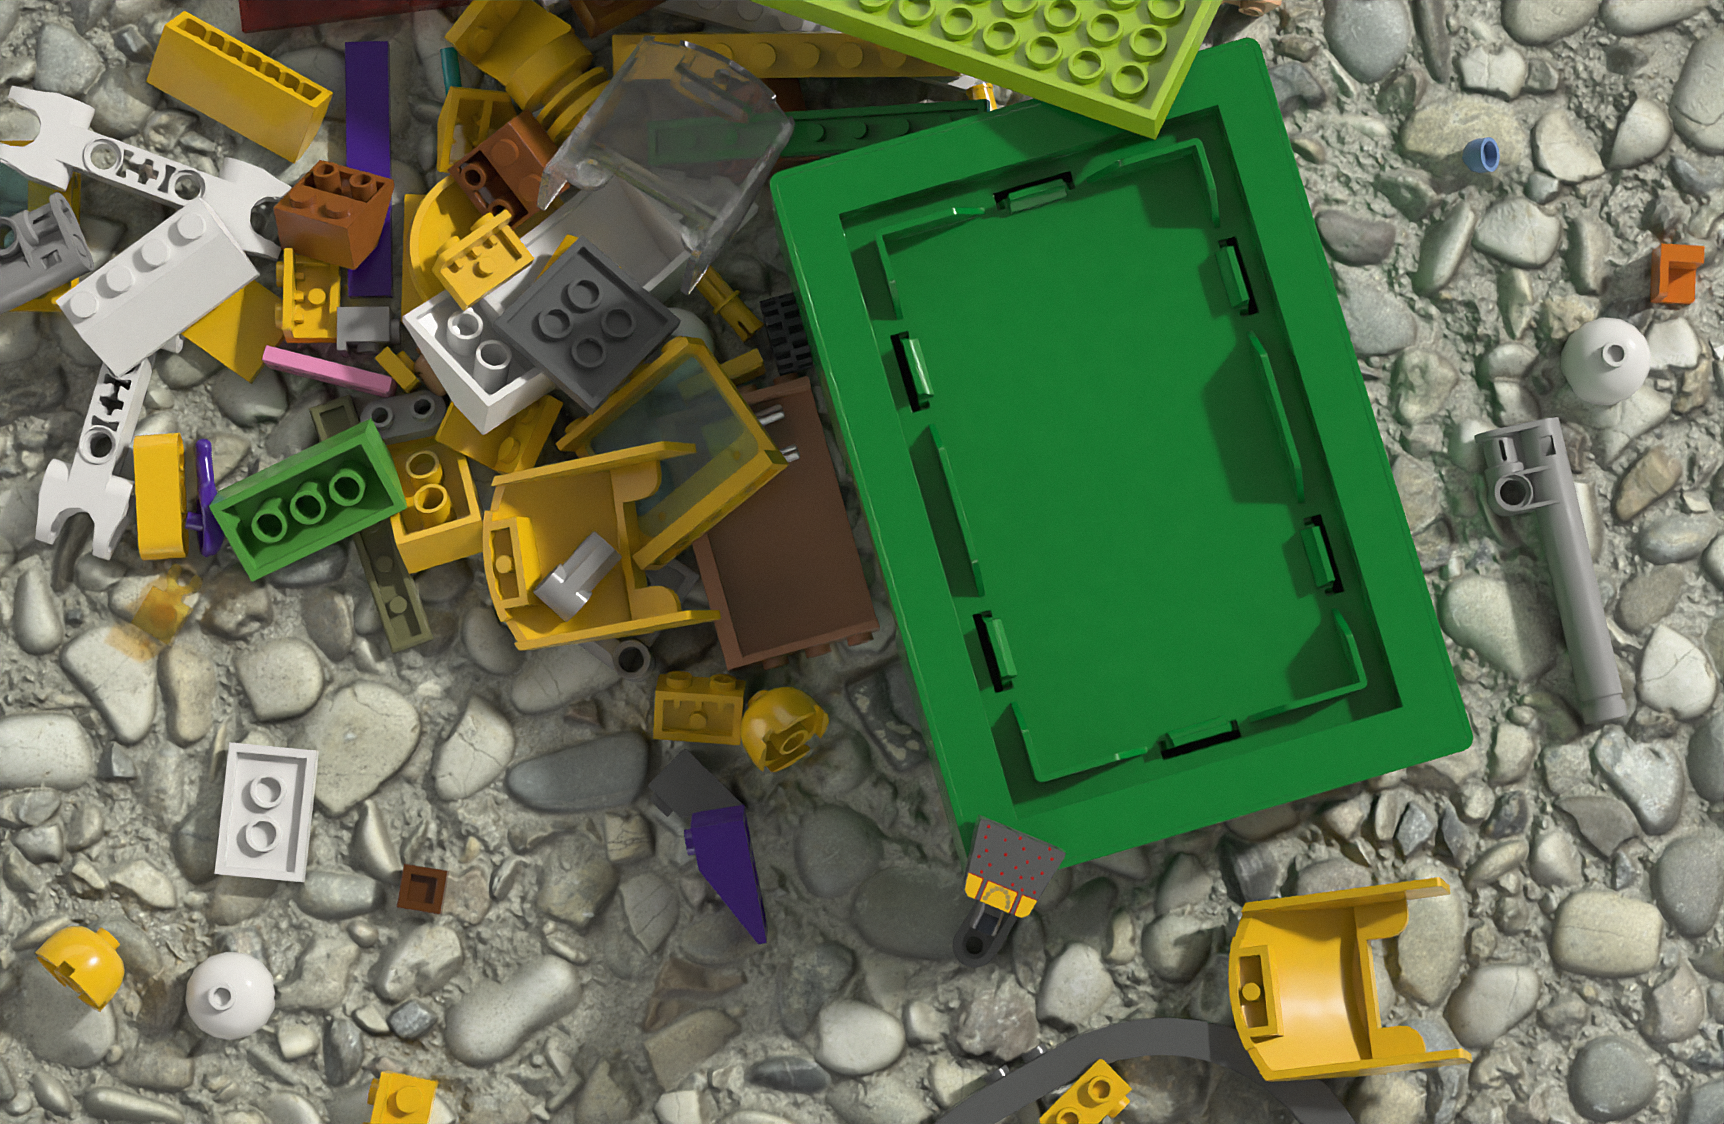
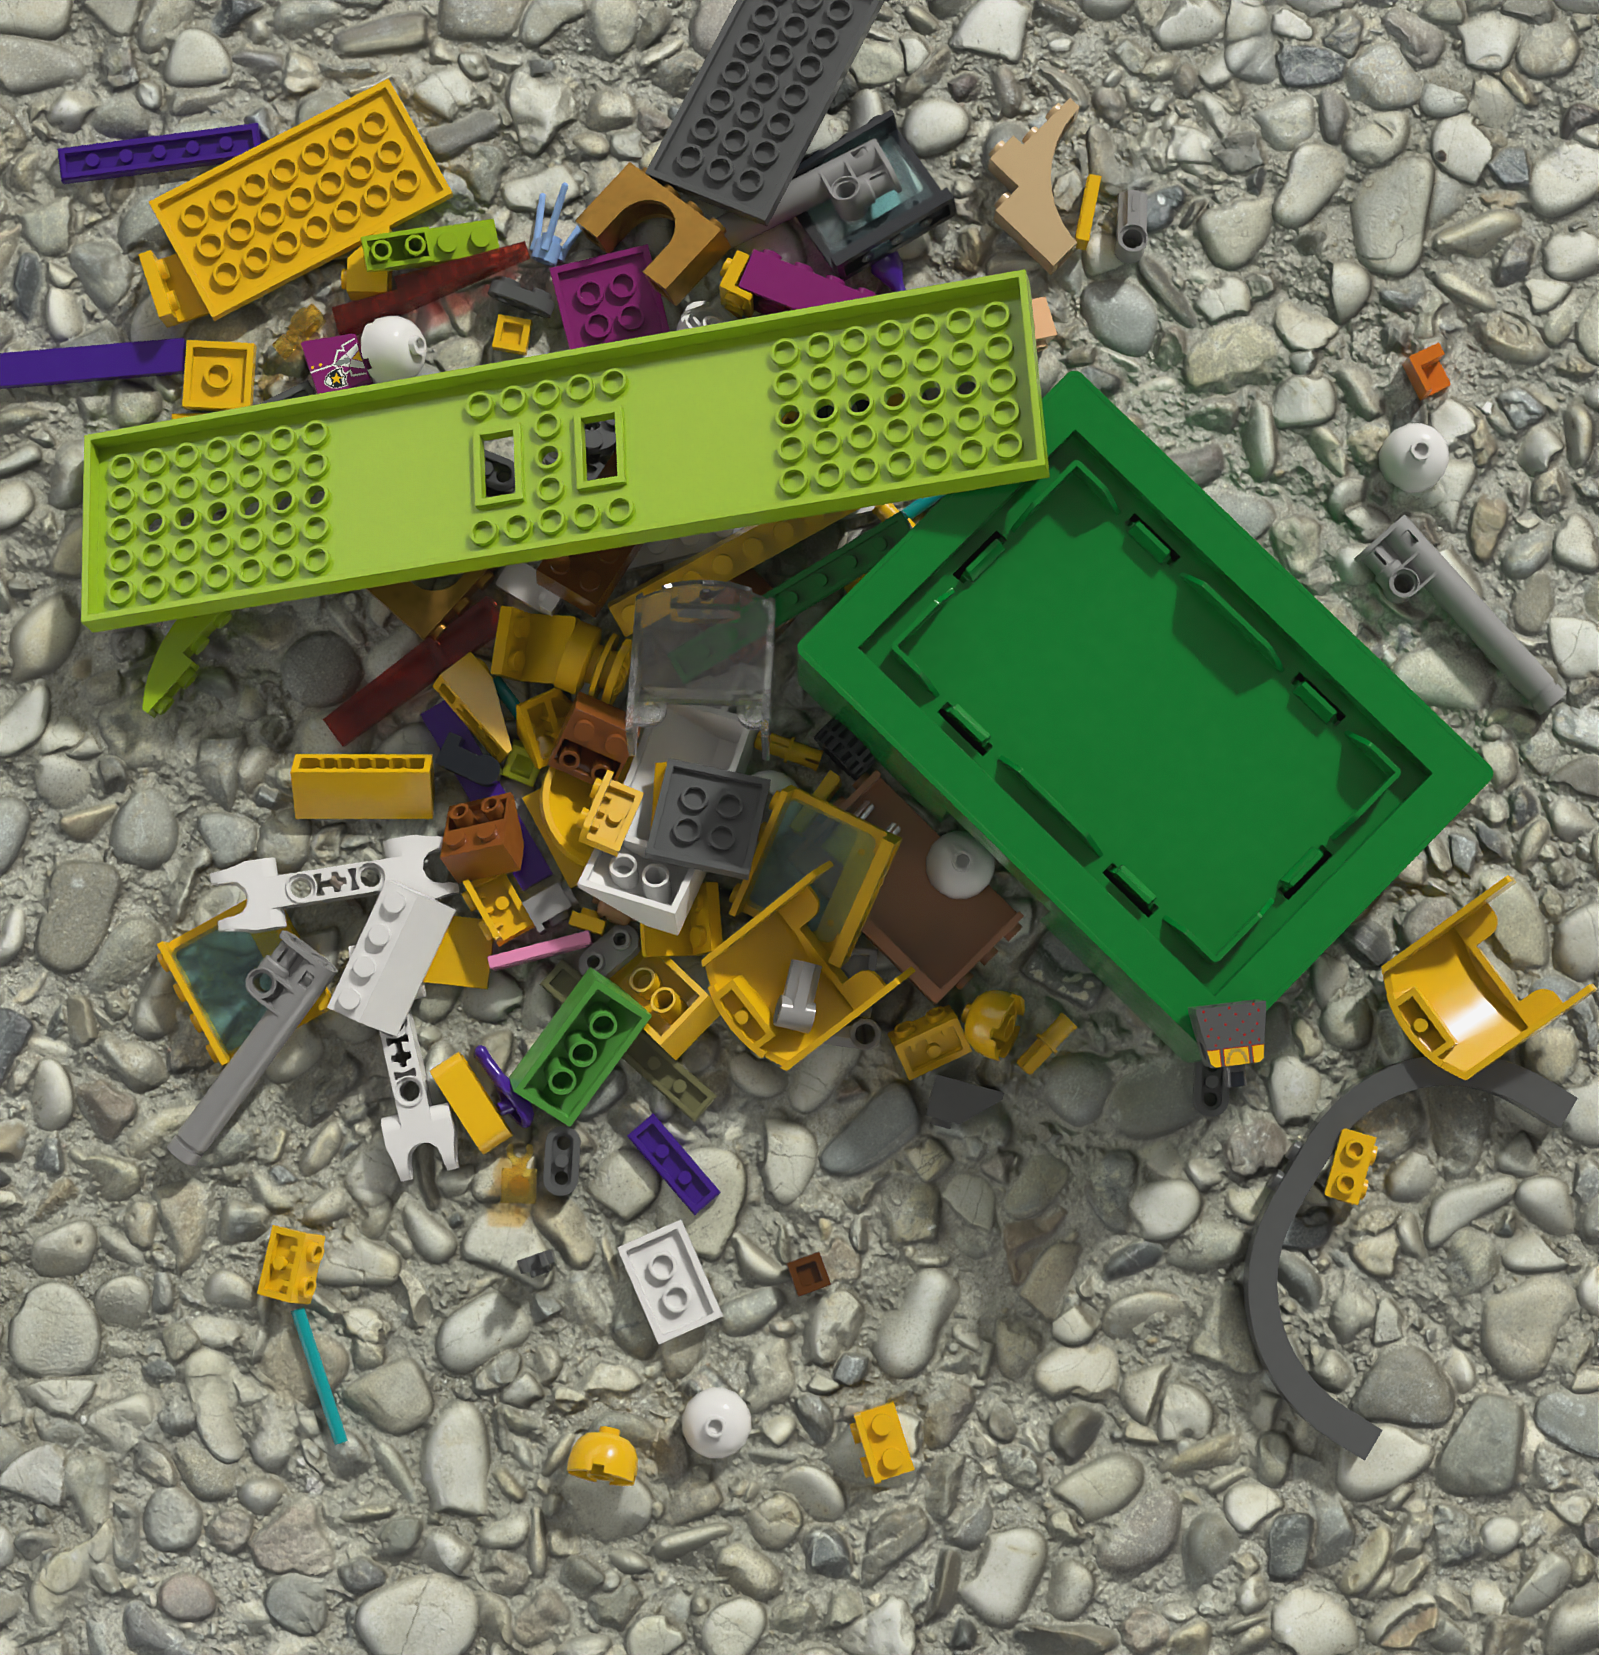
camera: 30 degrees left, 0 degrees up
dark purple slope [684,805,768,944] -> none
medium blue hinge [1462,137,1500,173] -> none
none -> yellow slope [433,652,512,763]
none -> black leg [435,732,503,787]
none -> neon yellow slope [502,738,540,787]
none -> dark grey plate [517,1248,557,1278]
none -> dark grey plate [543,1126,581,1196]
none -> dark purple tile [627,1113,721,1215]
none -> white cylinder [926,831,995,899]
none -> yellow axle [1016,1013,1077,1075]

